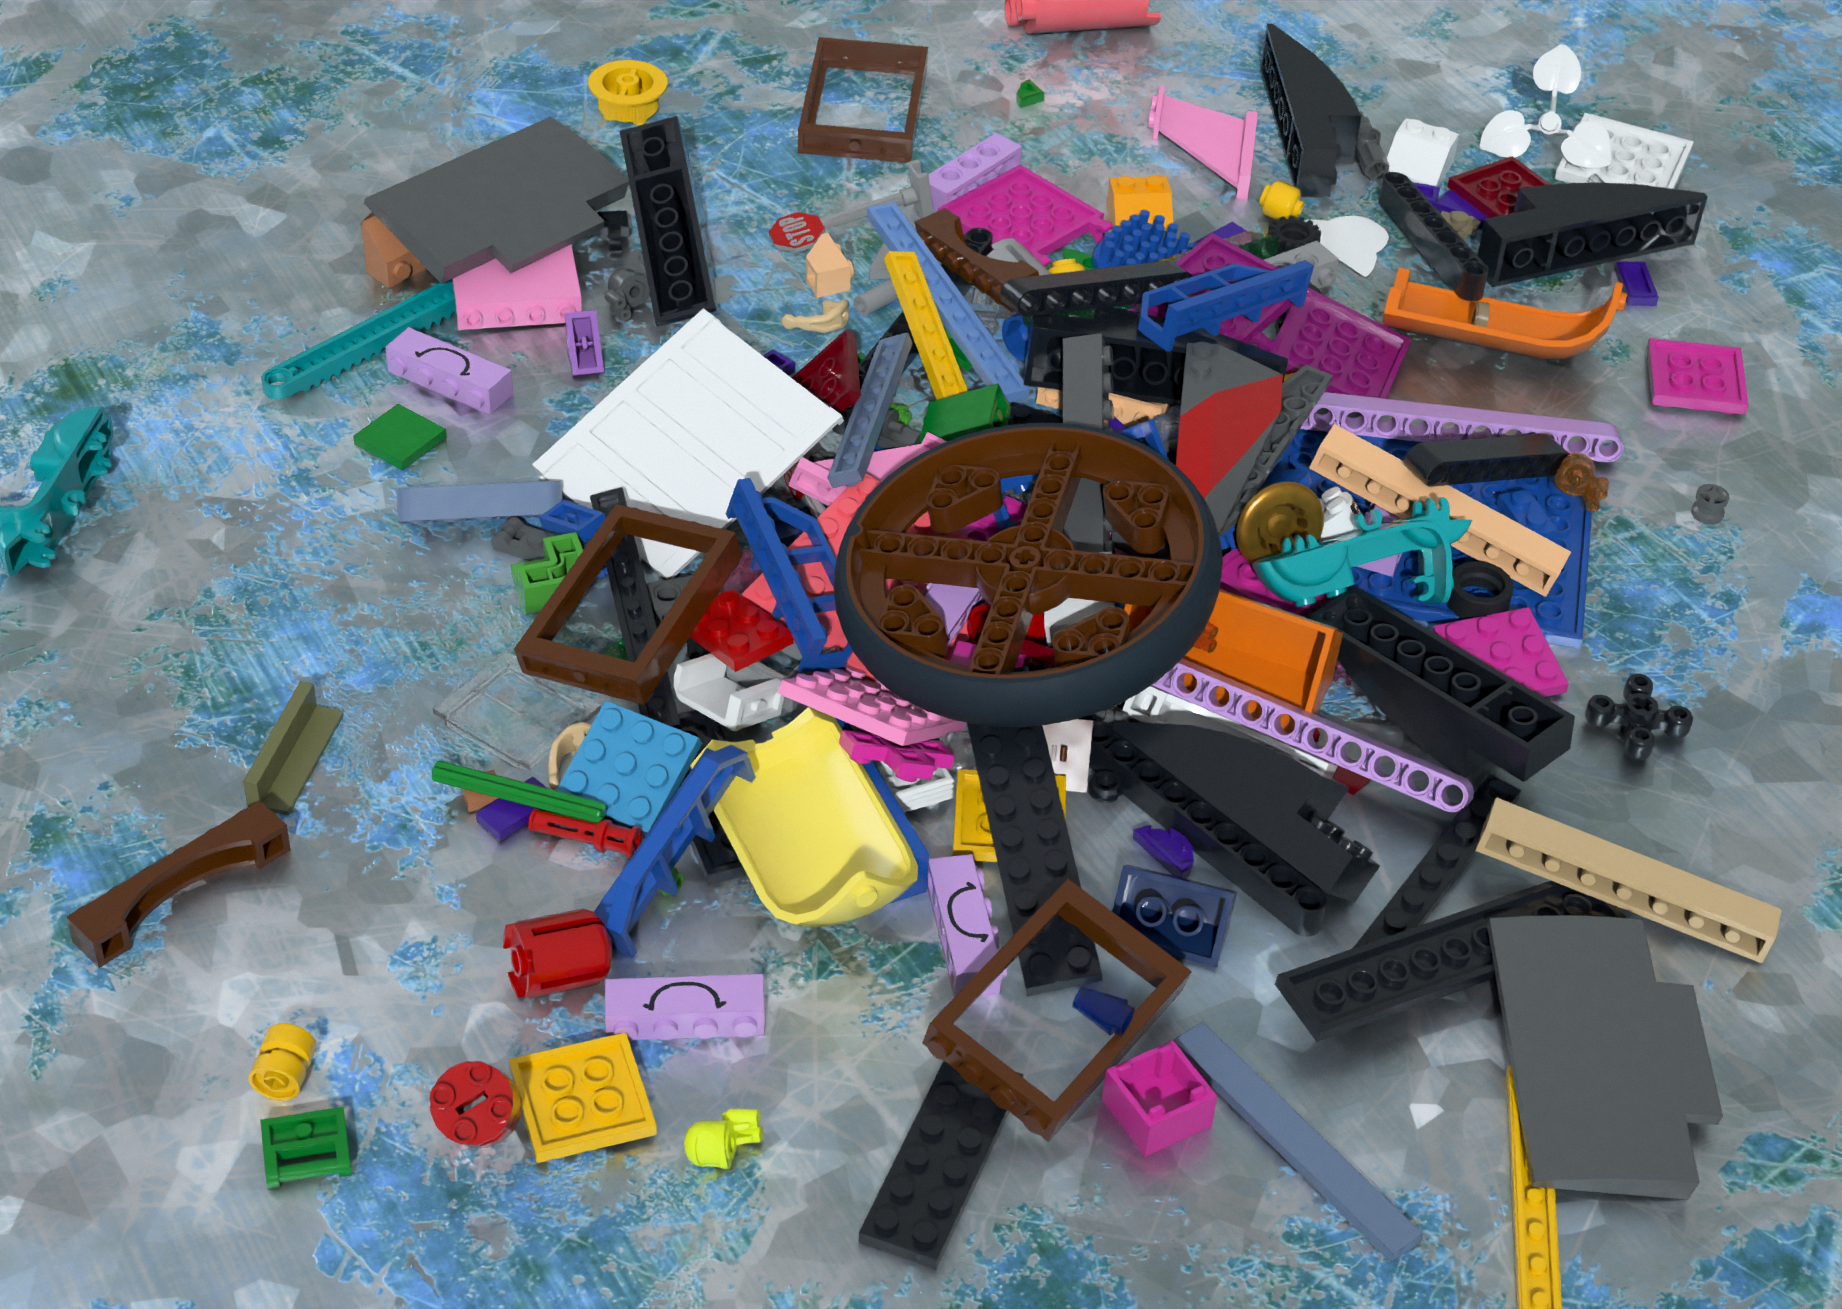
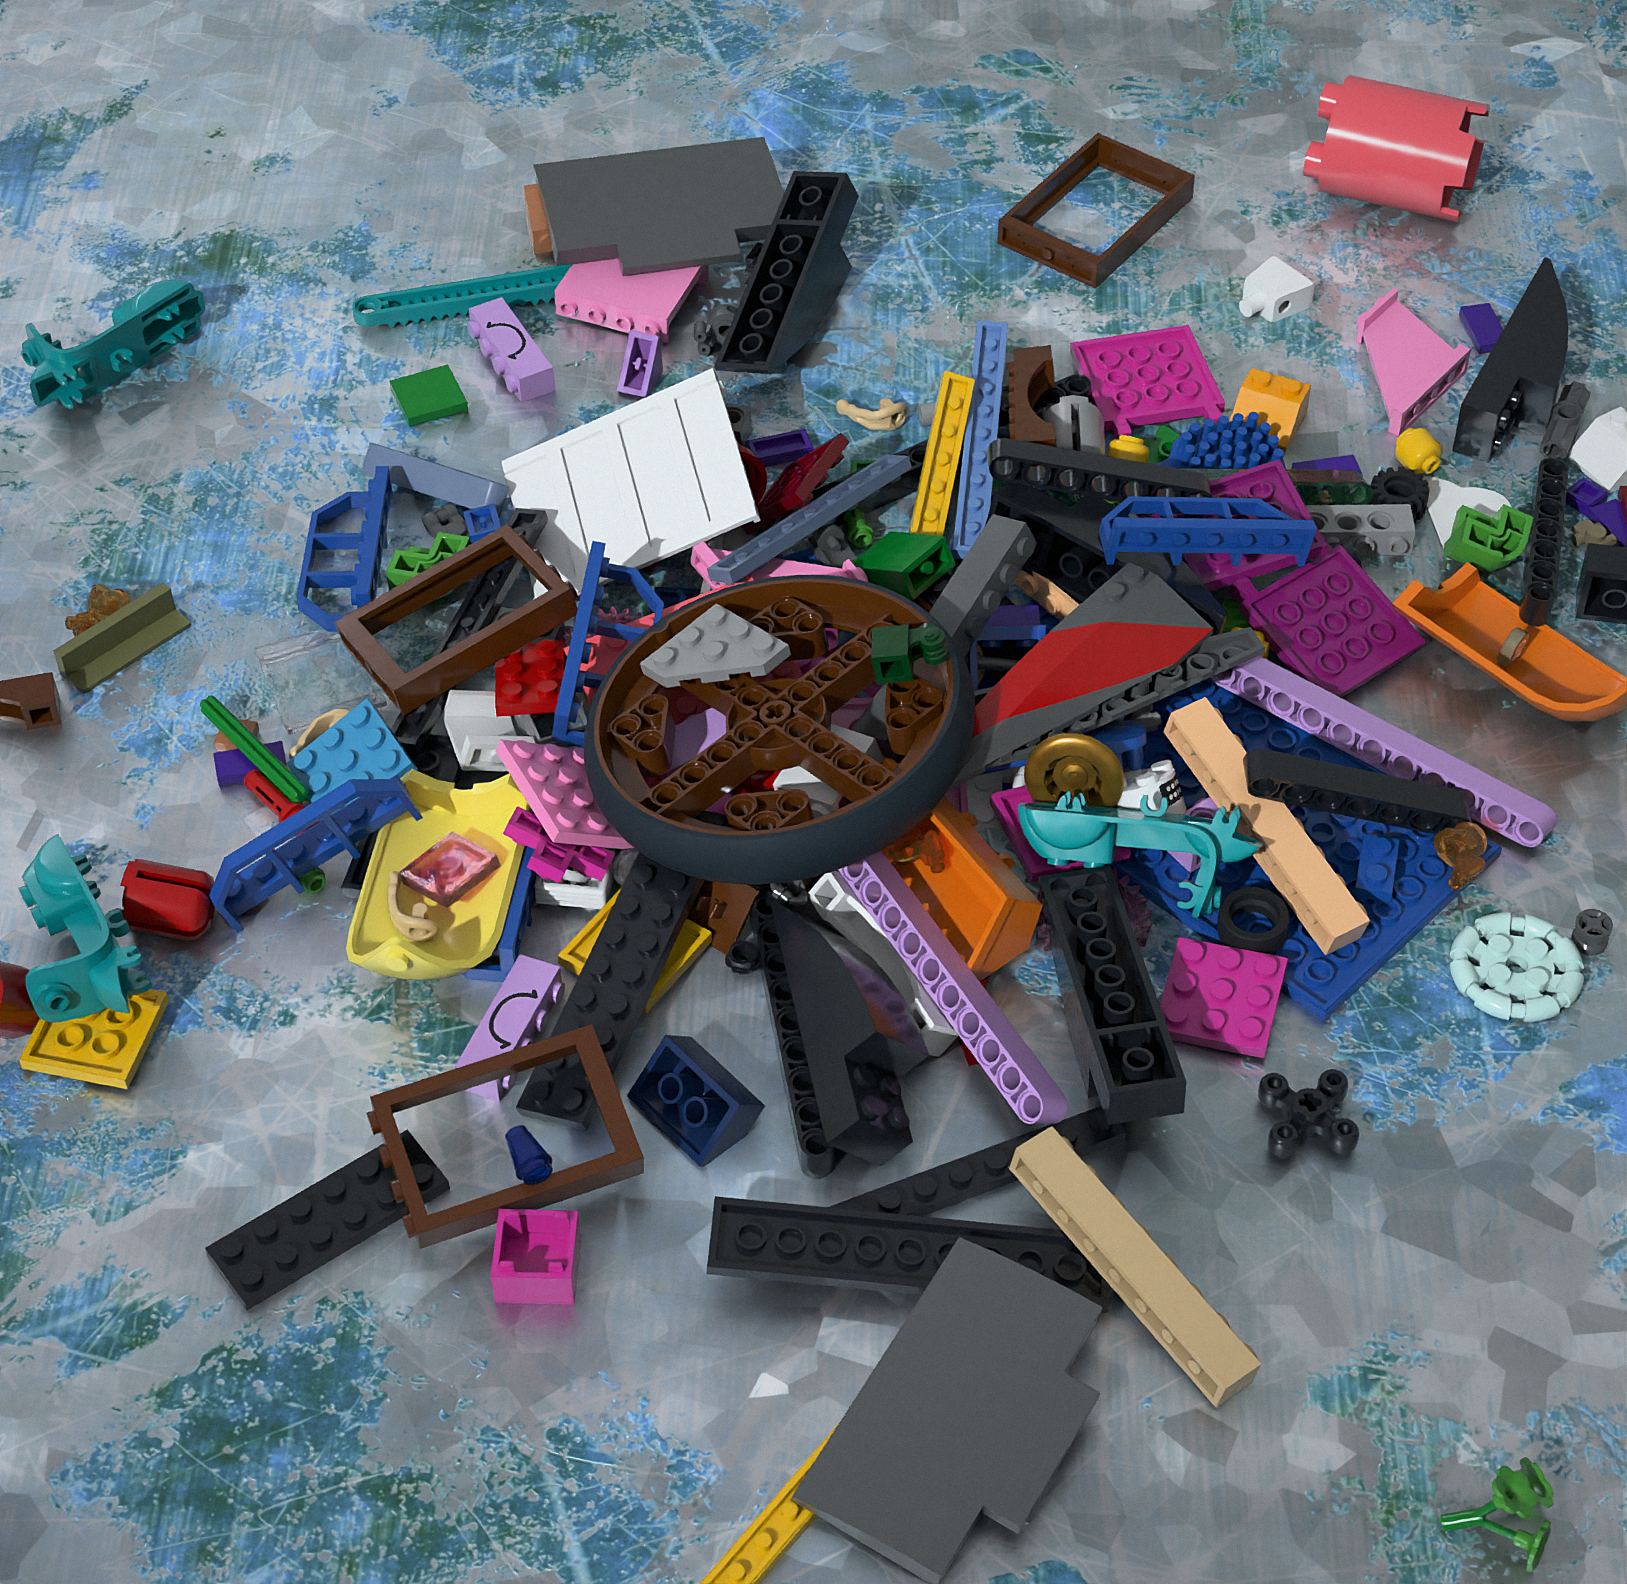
camera: 35 degrees right, 5 degrees up
yellow piece [588,60,668,125] -> none
lavender brick [605,974,765,1041] -> none
neon yellow piece [684,1108,764,1169] -> none
light grey piece [768,159,934,253] -> none
light nougat slope [805,232,854,298] -> none
lavender brick [928,133,1022,212] -> none
green tile [1016,79,1044,108] -> none
dark purple tile [1133,825,1194,879] -> none
sand blue tile [1173,1022,1423,1262] -> none
none -> teal piece [19,834,152,1022]
none -> clear orange piece [65,584,132,637]
none -> blue plate [296,466,394,632]
none -> tan piece [387,871,439,942]
none -> clear pink plate [399,832,501,908]
none -> light grey plate [640,604,791,688]
none -> dark green brick [871,623,949,684]
none -> white torso [1239,255,1315,322]
none -> bright green brick [1443,504,1533,572]
none -> light aqua plate [1449,912,1584,1022]
none -> dark purple tile [1459,303,1503,354]

